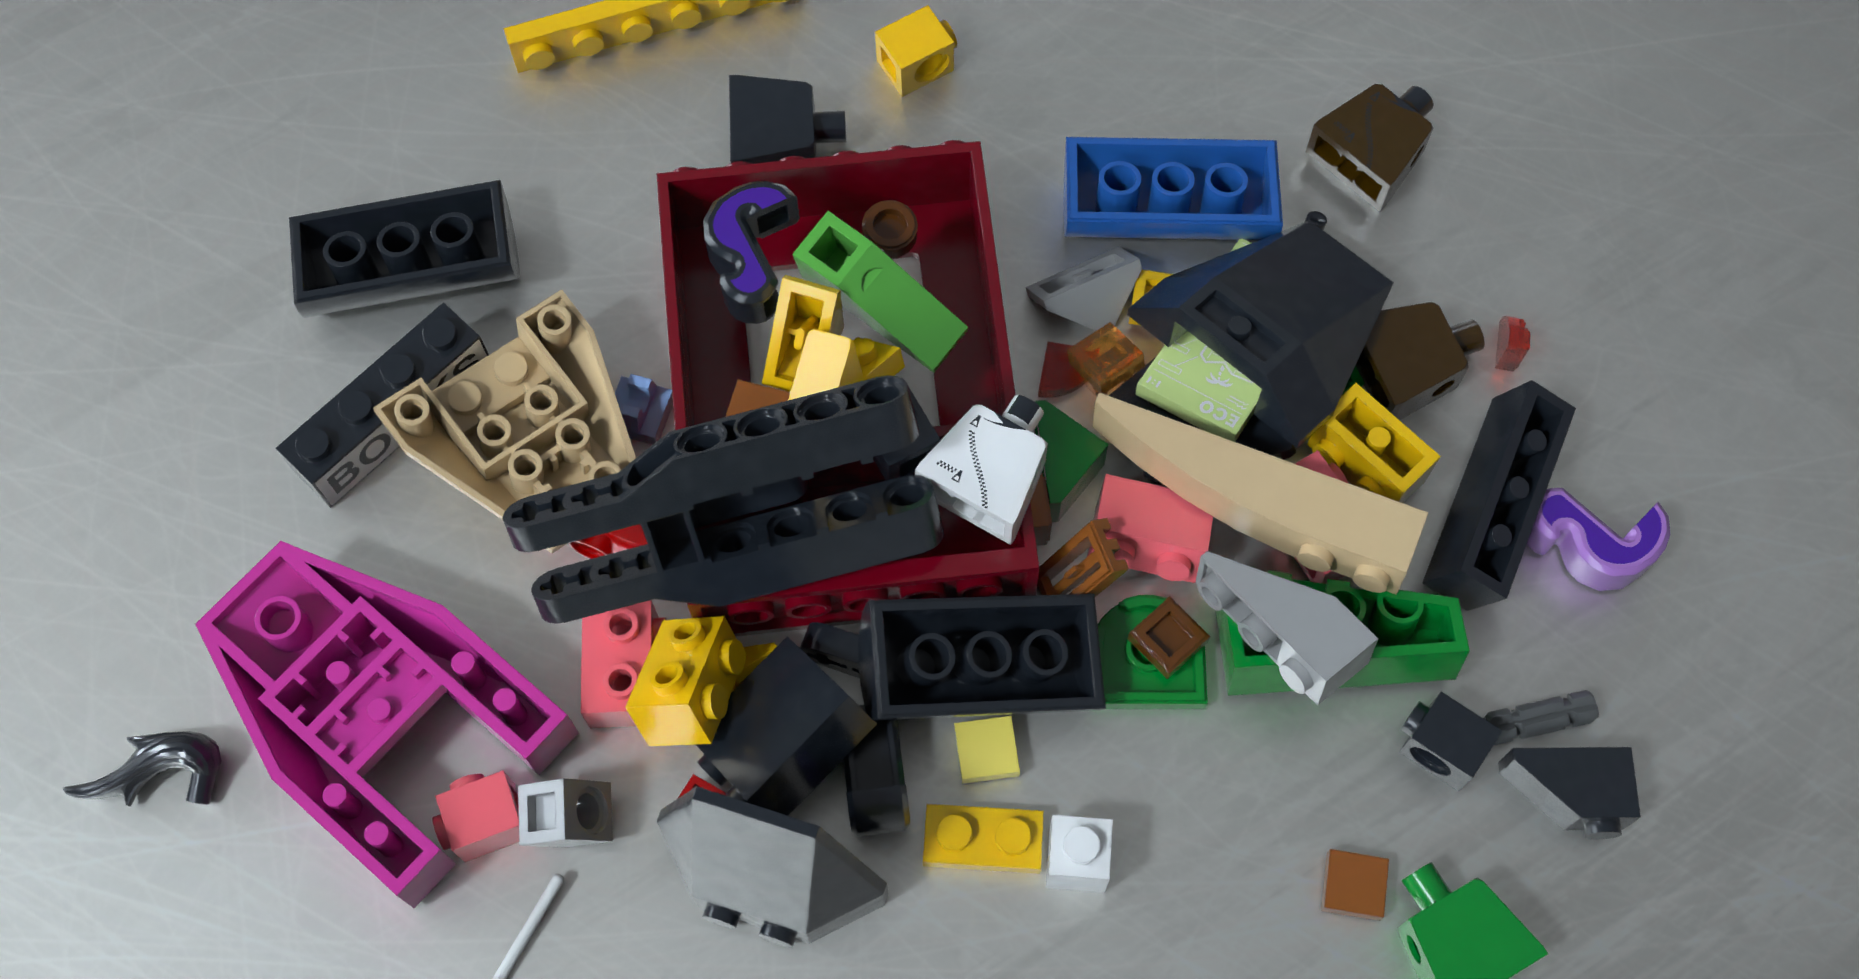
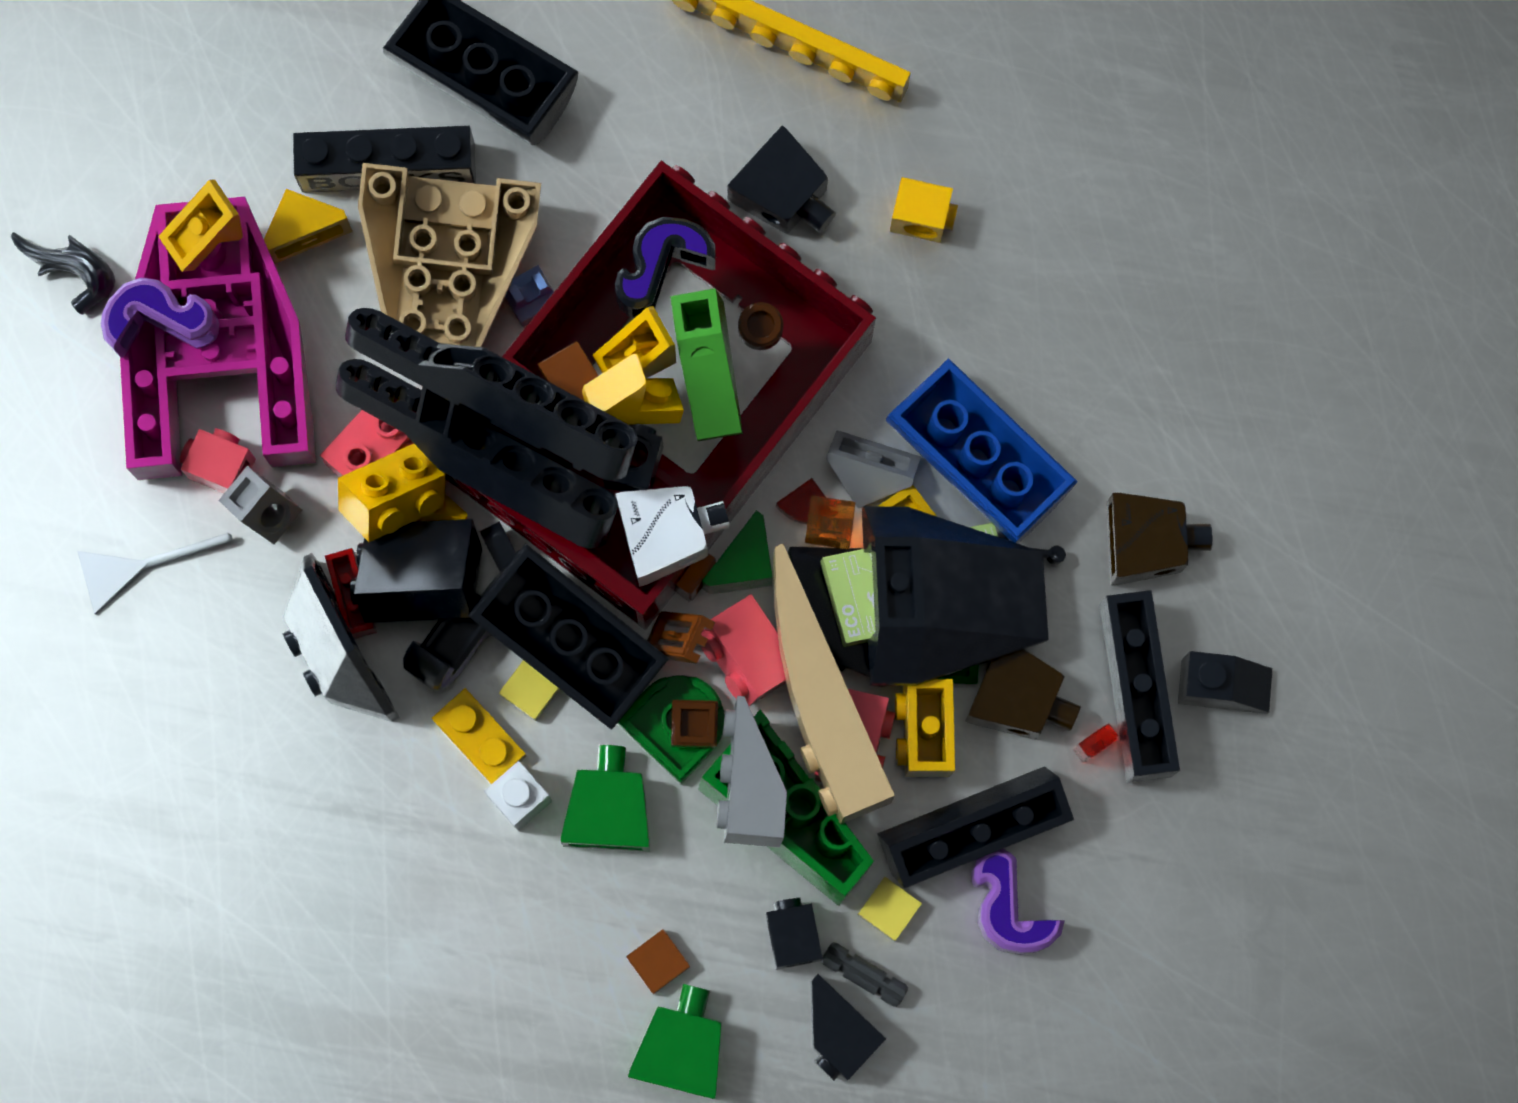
camera: 40 degrees right, 10 degrees up
none -> medium lavender animal [100,278,219,358]
none -> yellow slope [158,179,243,272]
none -> yellow slope [264,189,353,264]
none -> green torso [561,745,650,852]
none -> light yellow tile [857,877,922,942]
none -> black brick [1099,590,1180,783]
none -> black slope [1178,651,1273,714]

